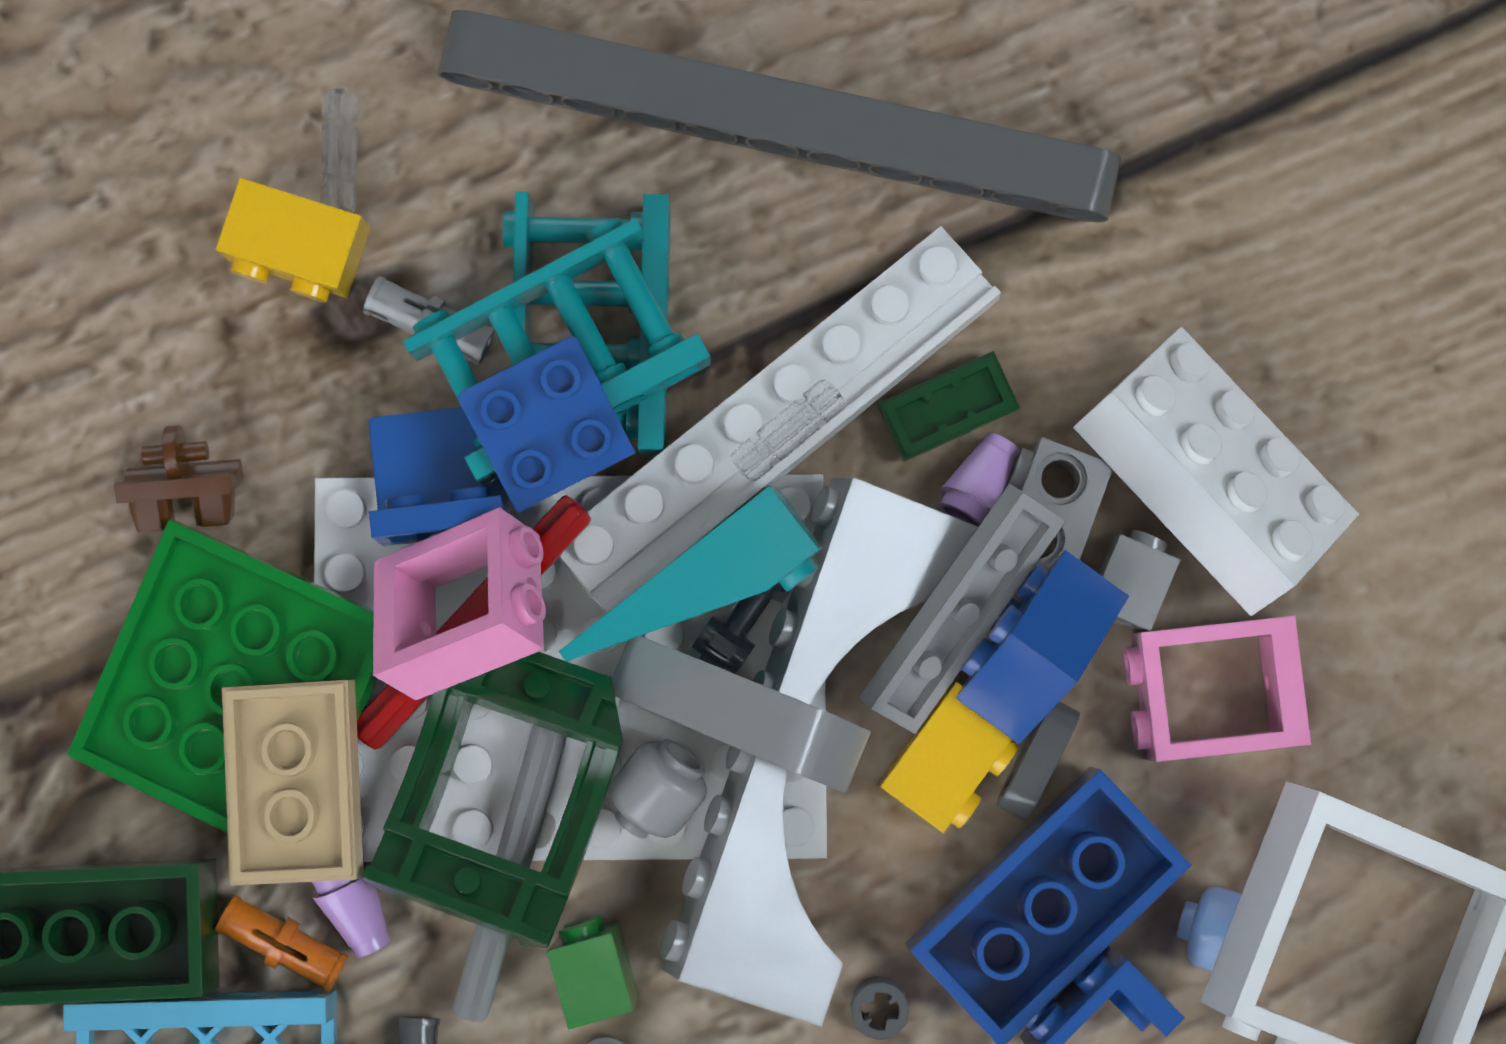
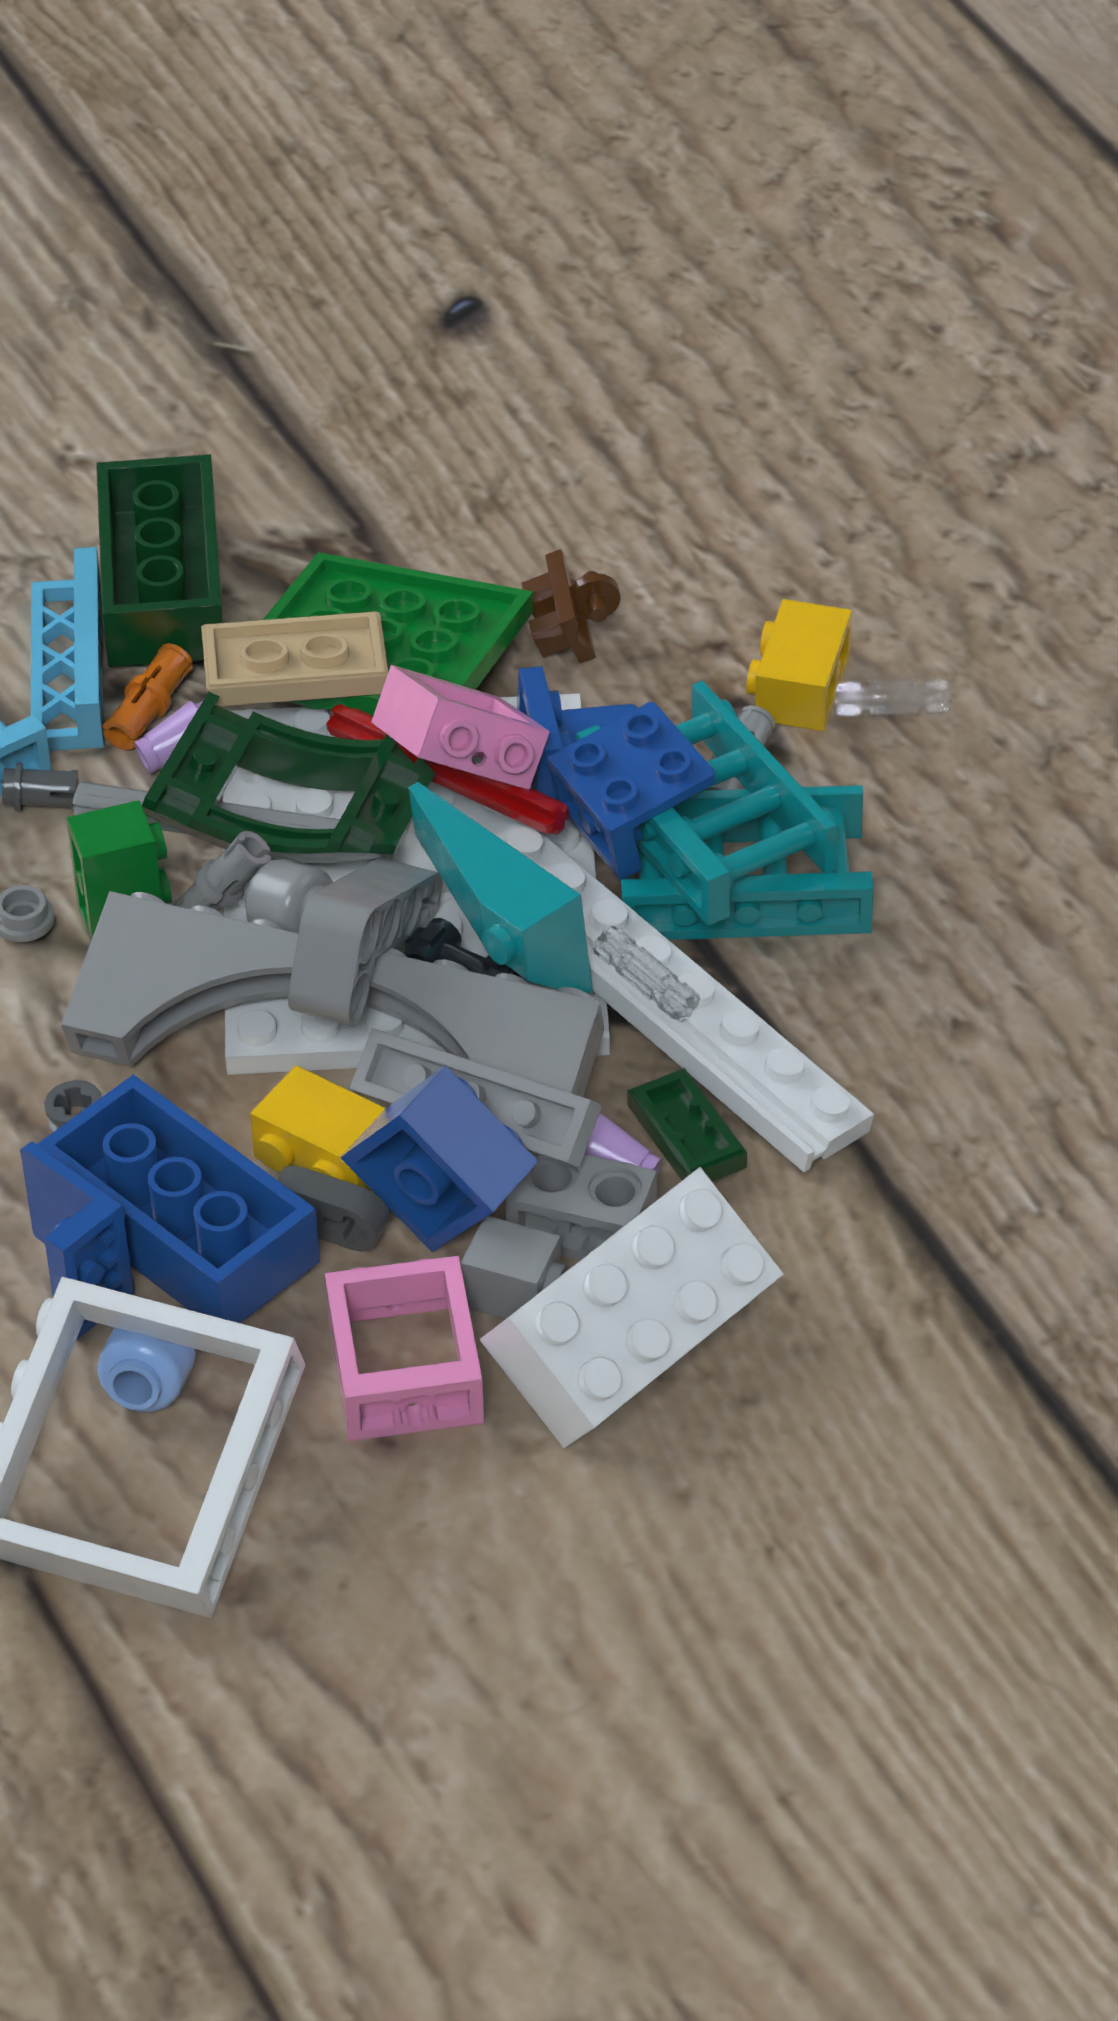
camera: 90 degrees right, 40 degrees down
dark grey beam [437,10,1121,223] -> none
none -> light grey pin [171,831,271,911]

